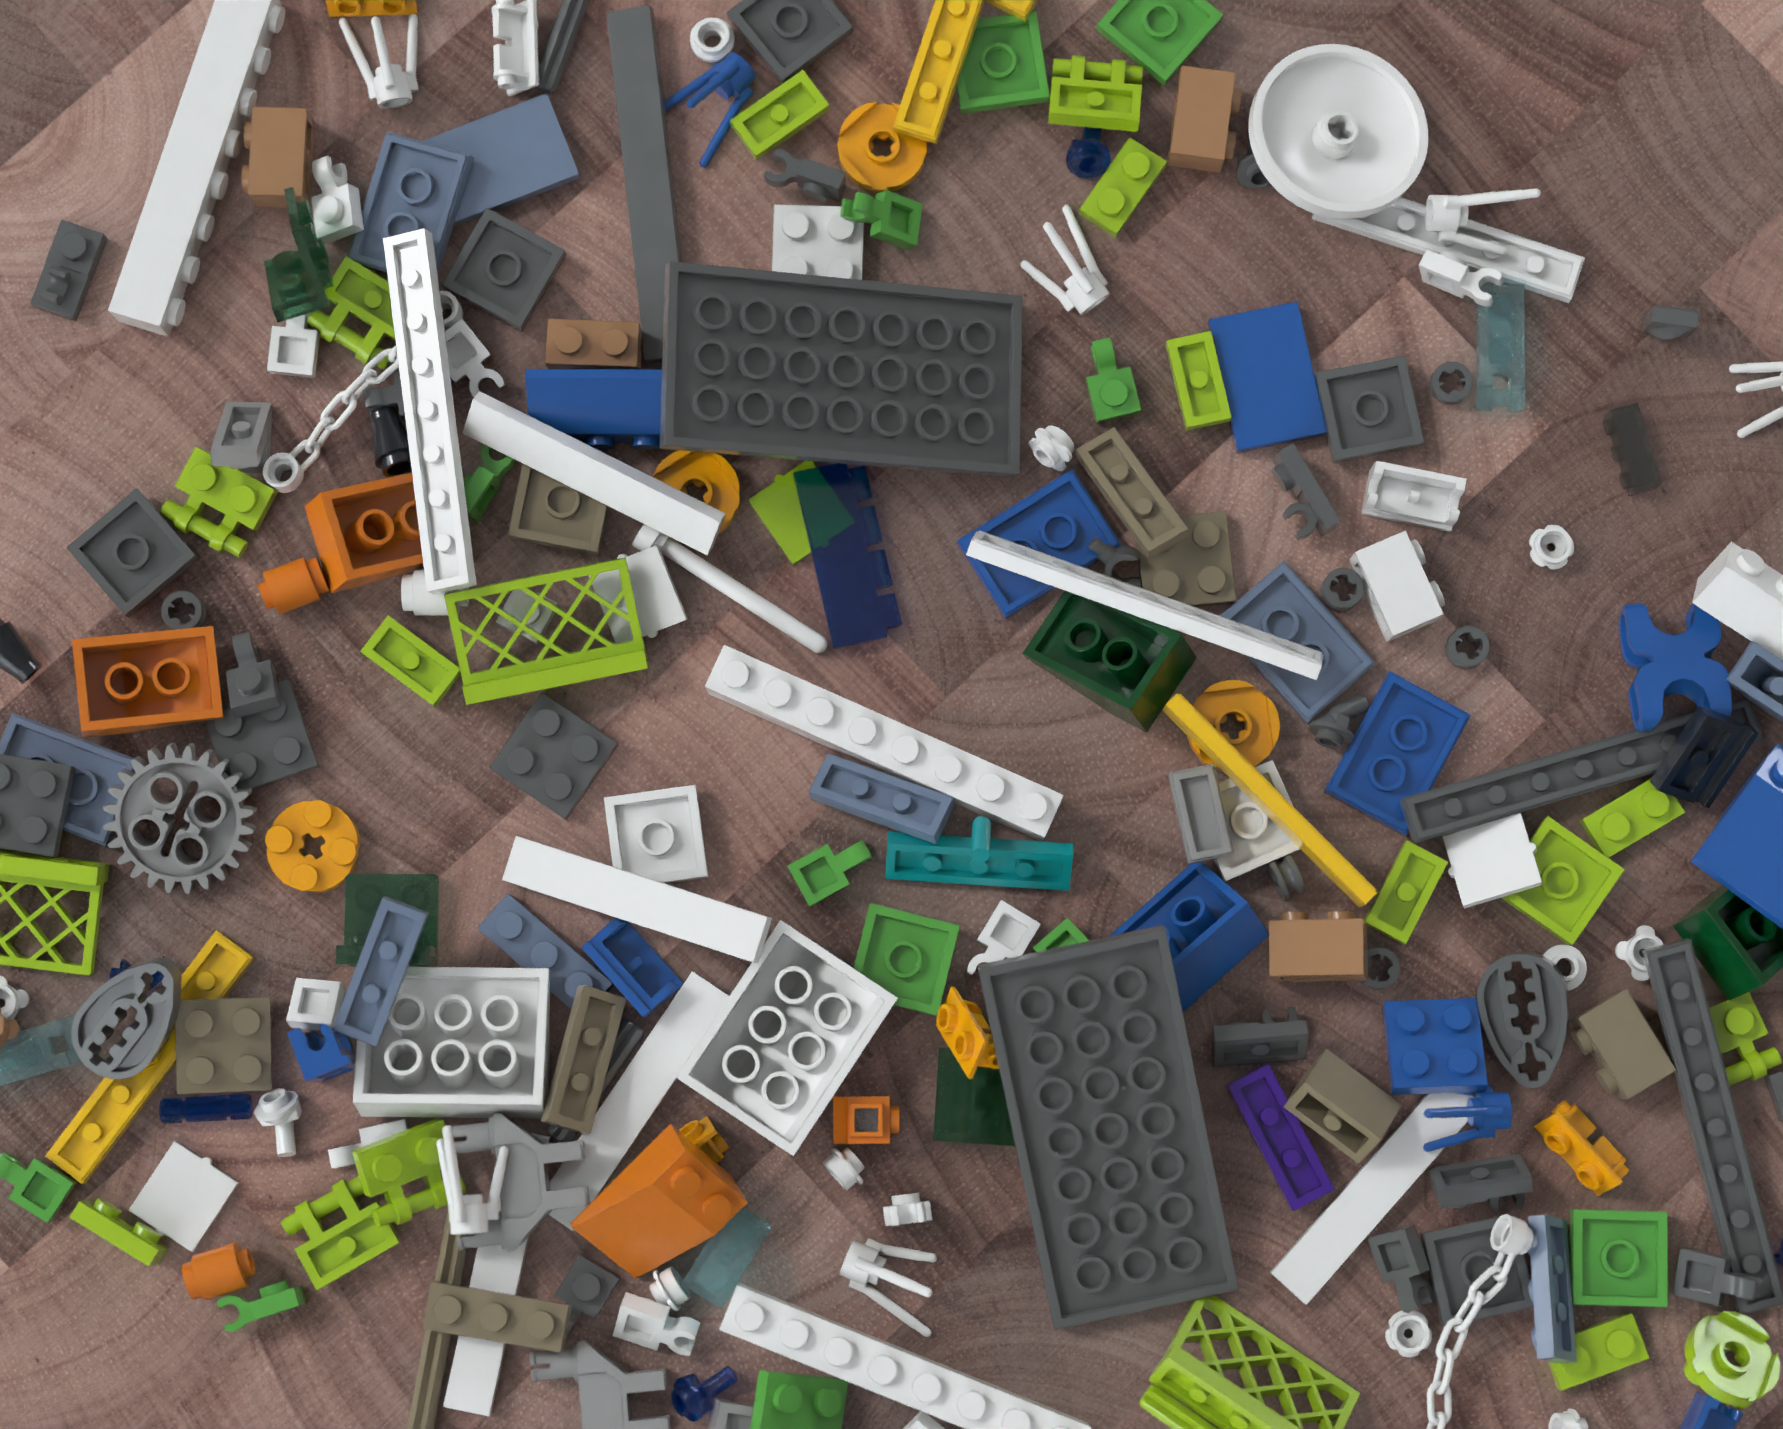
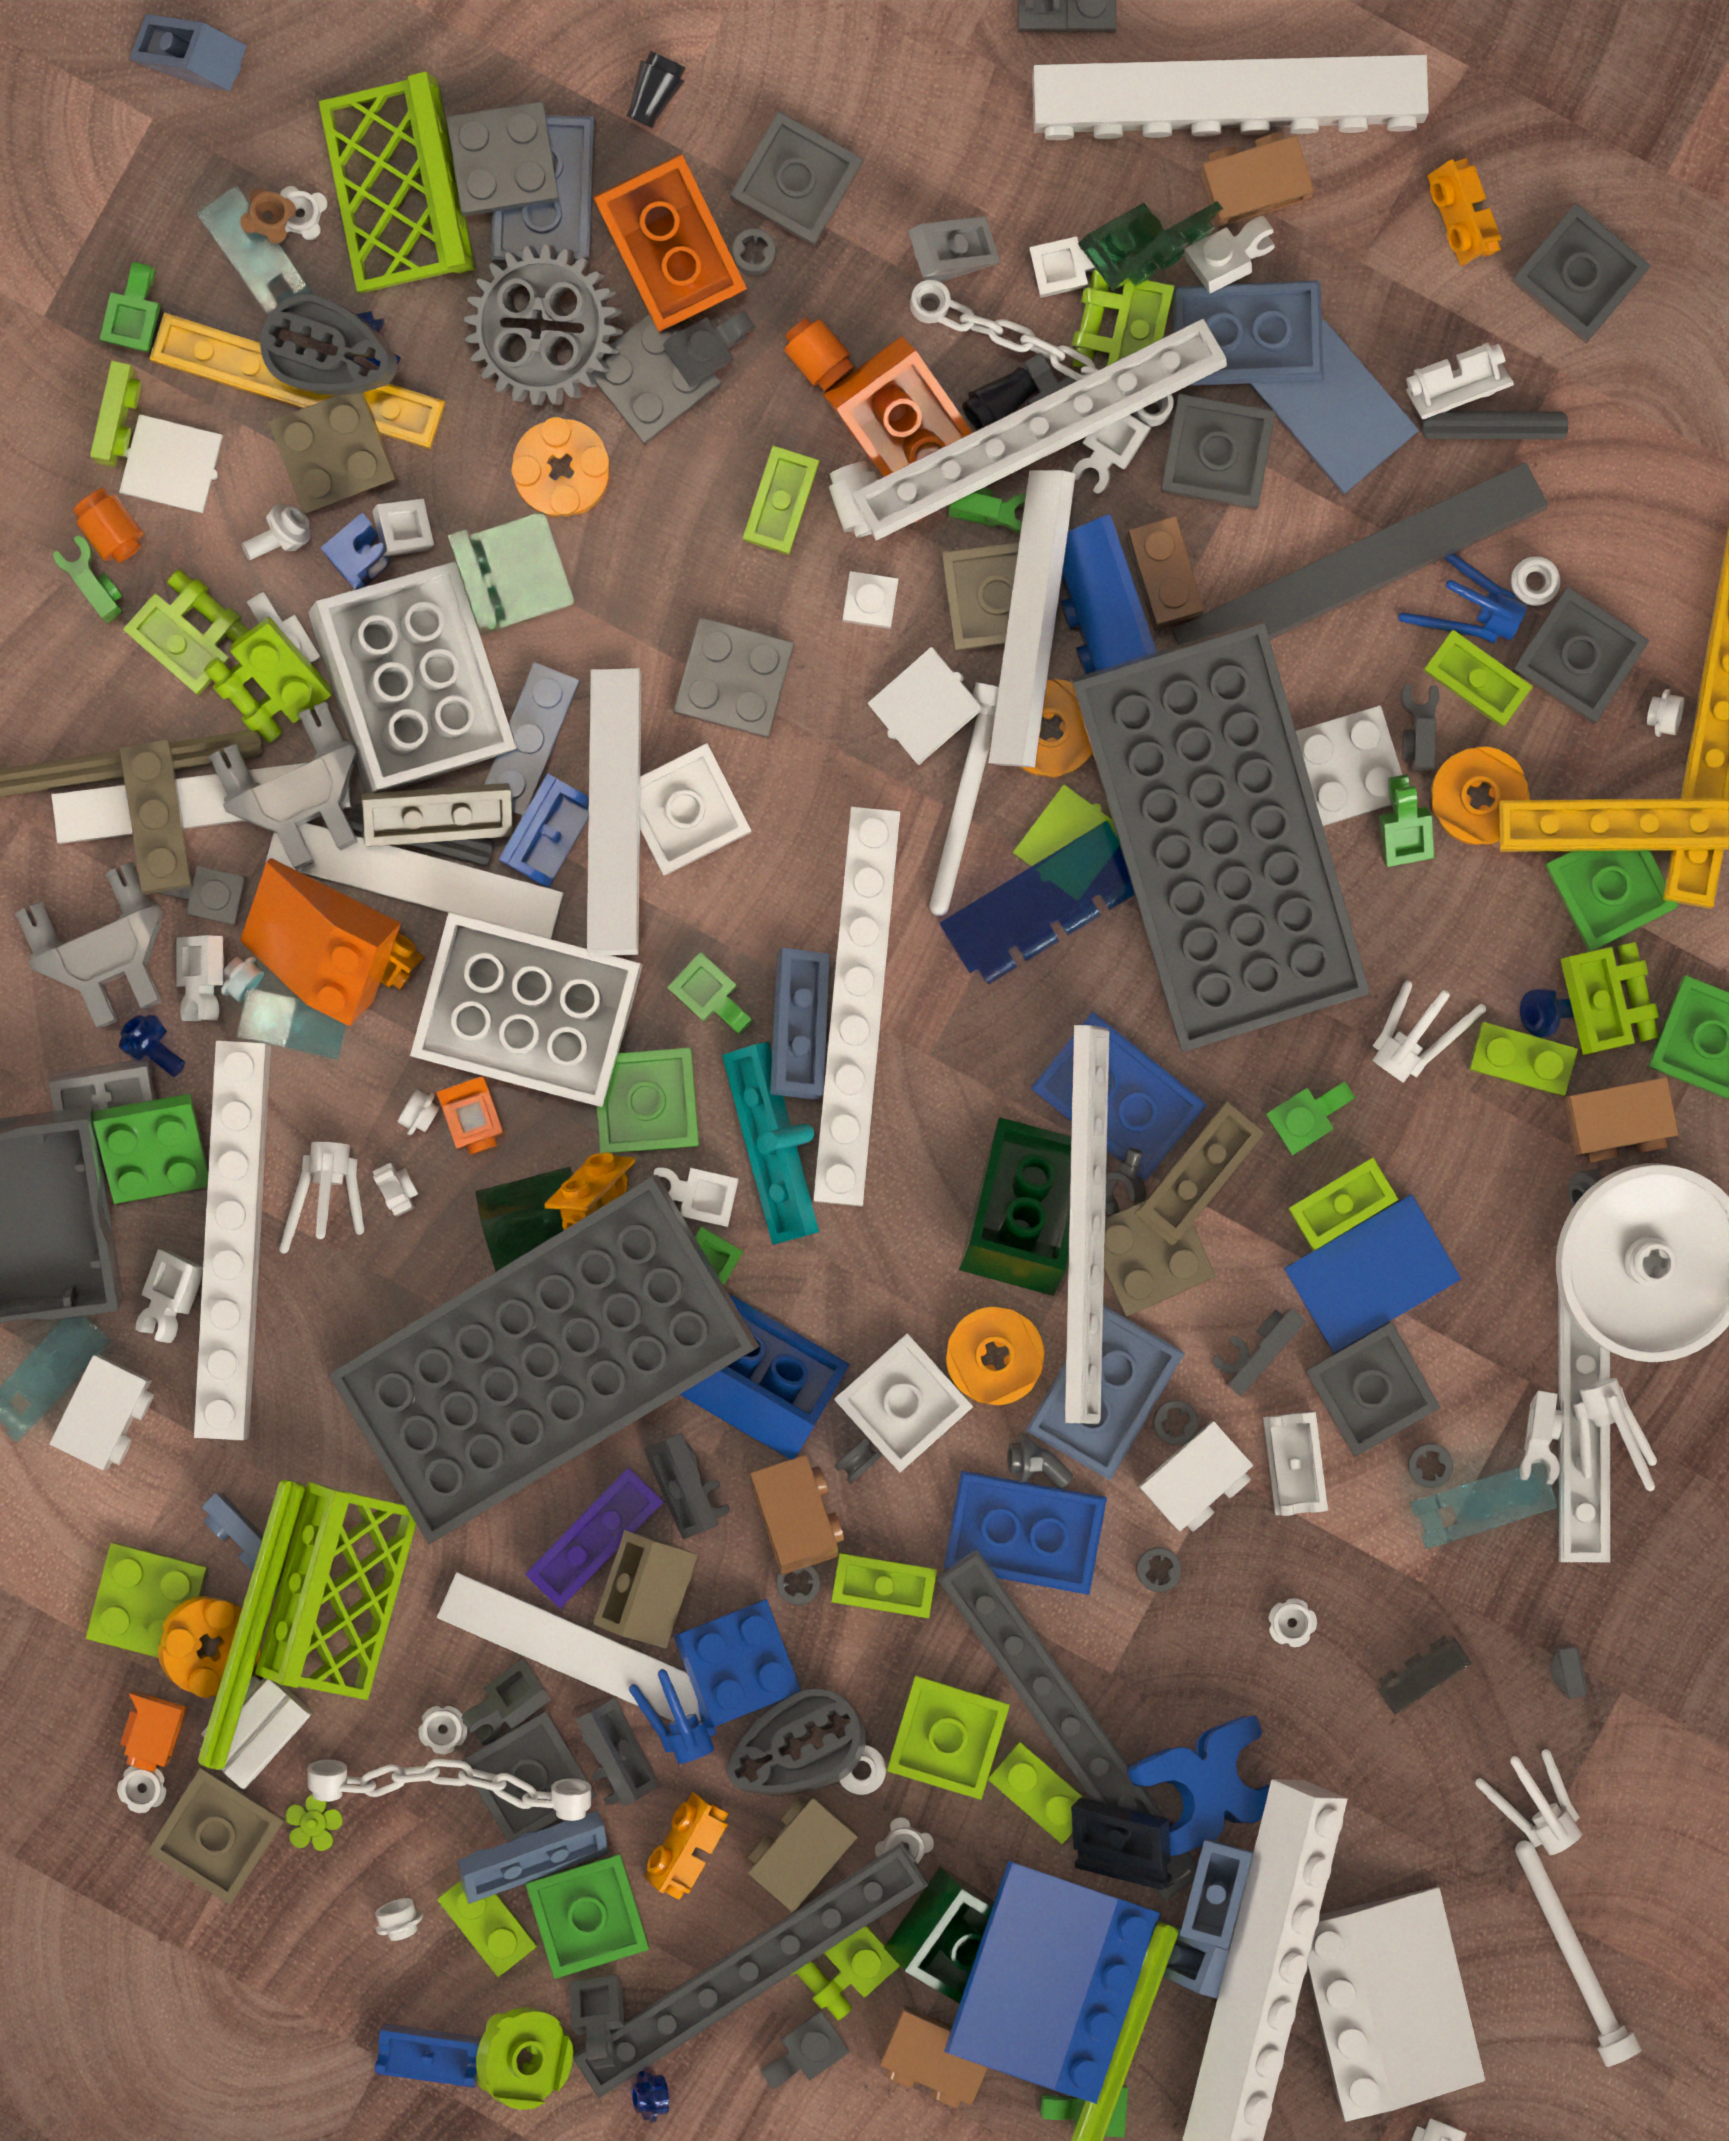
camera: 65 degrees right, 5 degrees up
clear blue axle [159,1094,253,1124] -> none
lime plate [160,446,278,558] -> none
sand blue plate [332,896,429,1046] -> none
white plant [339,14,419,109] -> none
white plant [437,1126,509,1234] -> none
lime fence [444,557,649,705] -> none
white plate [1029,426,1075,472] -> none
yellow tile [1162,693,1377,908] -> none
light grey tile [1168,763,1235,865] -> none
white piece [1442,812,1543,909] -> none

